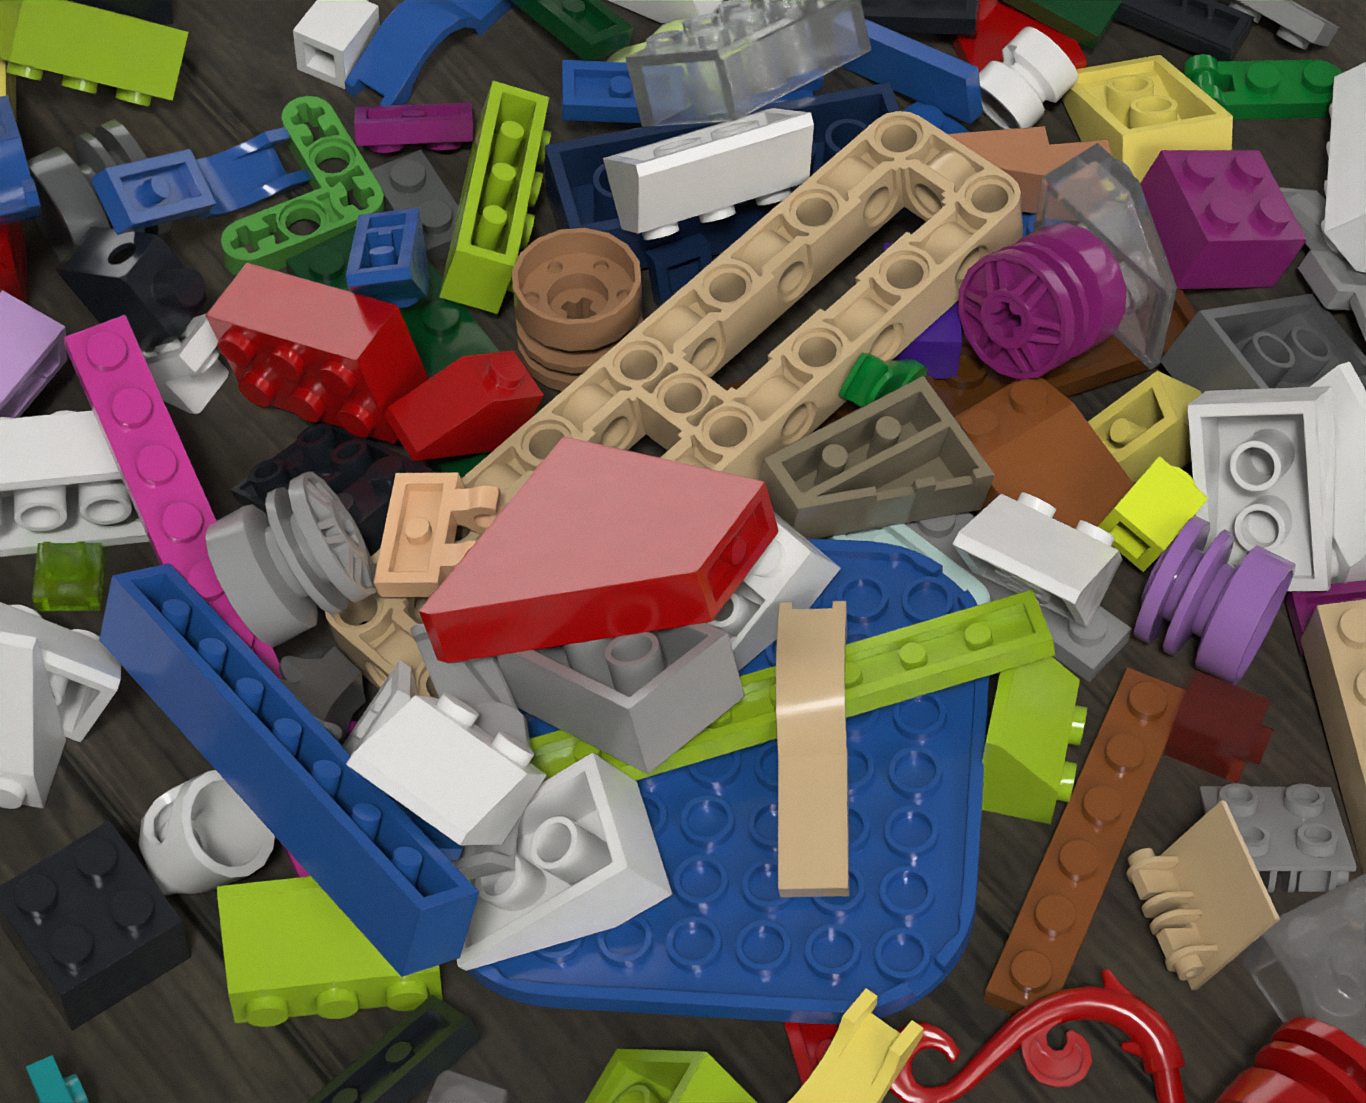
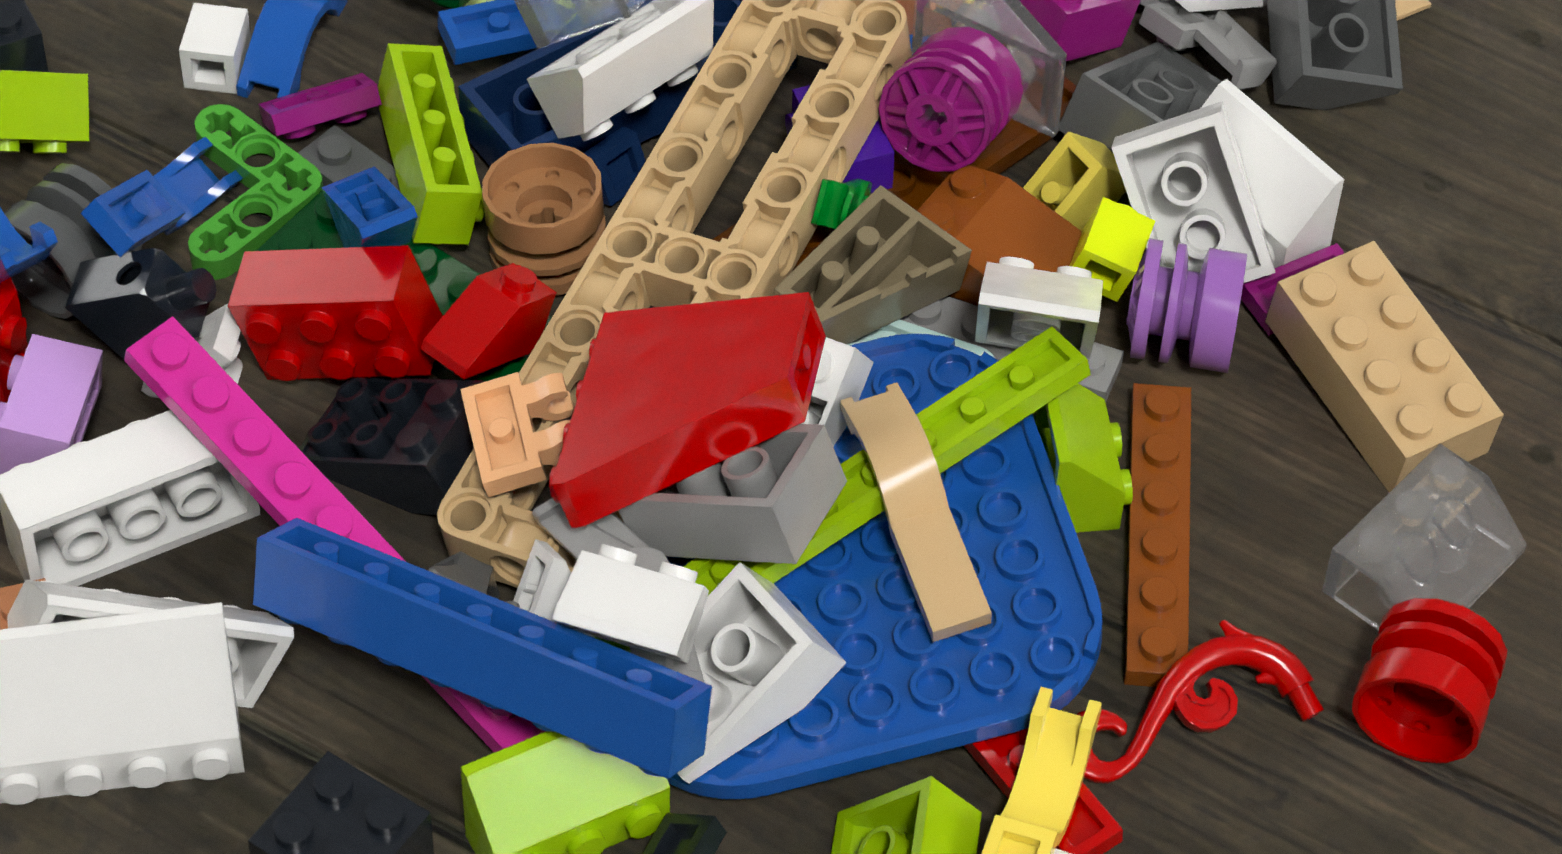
camera: 20 degrees left, 5 degrees down
clear neon green tile [32,541,105,611] -> none
white piece [139,770,275,896] -> none
light grey wheel [205,472,377,648] -> none
tan hinge [1126,801,1280,990] -> none
clear red brick [1164,670,1274,783] -> none
light grey hinge [1199,783,1356,893] -> none

